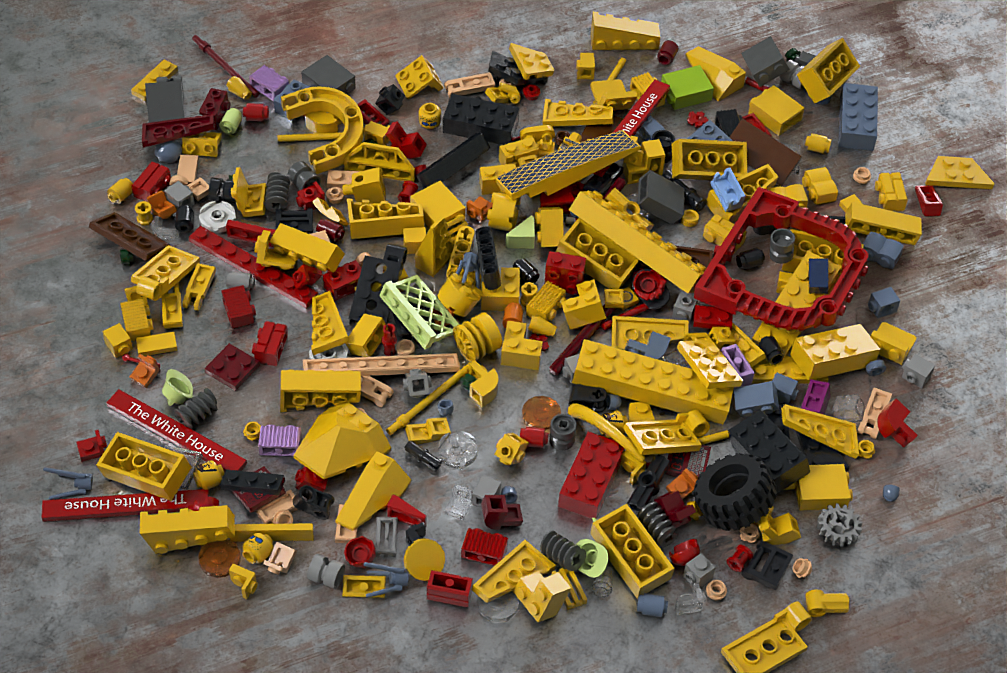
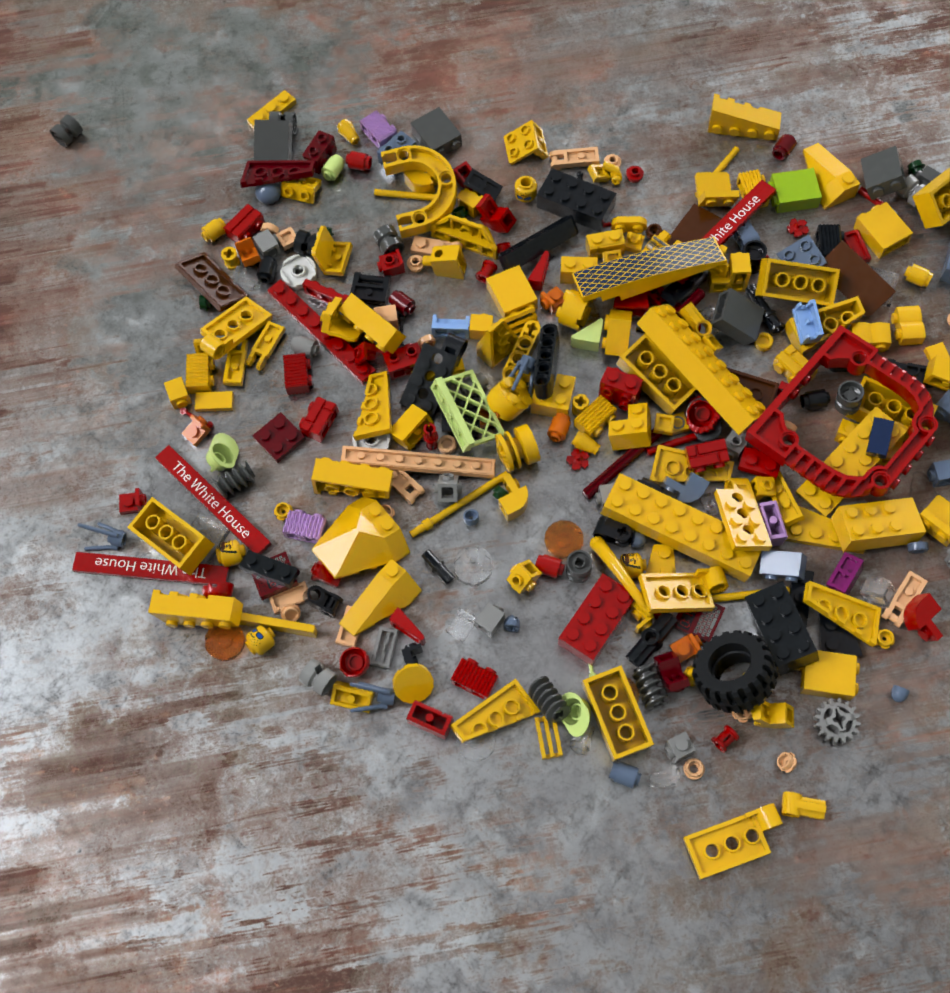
camera: 20 degrees right, 15 degrees up
light nougat tile [177,155,199,185] -> none
dark red bar [192,35,260,98] -> none
yellow bracket [229,564,258,599] -> none
light nougat bracket [263,542,297,575] -> none
dark grey piece [264,172,290,212] -> none
yellow slope [312,197,349,226] -> none
yellow wedge [347,199,424,239] -> none
black brick [375,84,405,115] -> none
yellow slope [405,417,451,445] -> none
dark red brick [481,495,523,530] -> none
black wing [488,51,548,86] -> none
yellow brick [501,321,543,370] -> none
yellow wing [509,43,554,80] -> none
black brick [513,258,540,283] -> none
yellow brick [513,571,571,623] -> none
yellow wing [542,99,614,127] -> none
yellow brick [576,53,595,79] -> none
red hair [669,538,700,566] -> none
black plate [741,541,793,590] -> none
black brick [758,336,784,365] -> none
sand blue brick [772,373,799,405] -> none
none -> light blue hinge [431,314,470,339]
none -> black hinge [464,168,503,201]
none -> red slope [528,251,549,291]
none -> red brick [684,438,730,473]

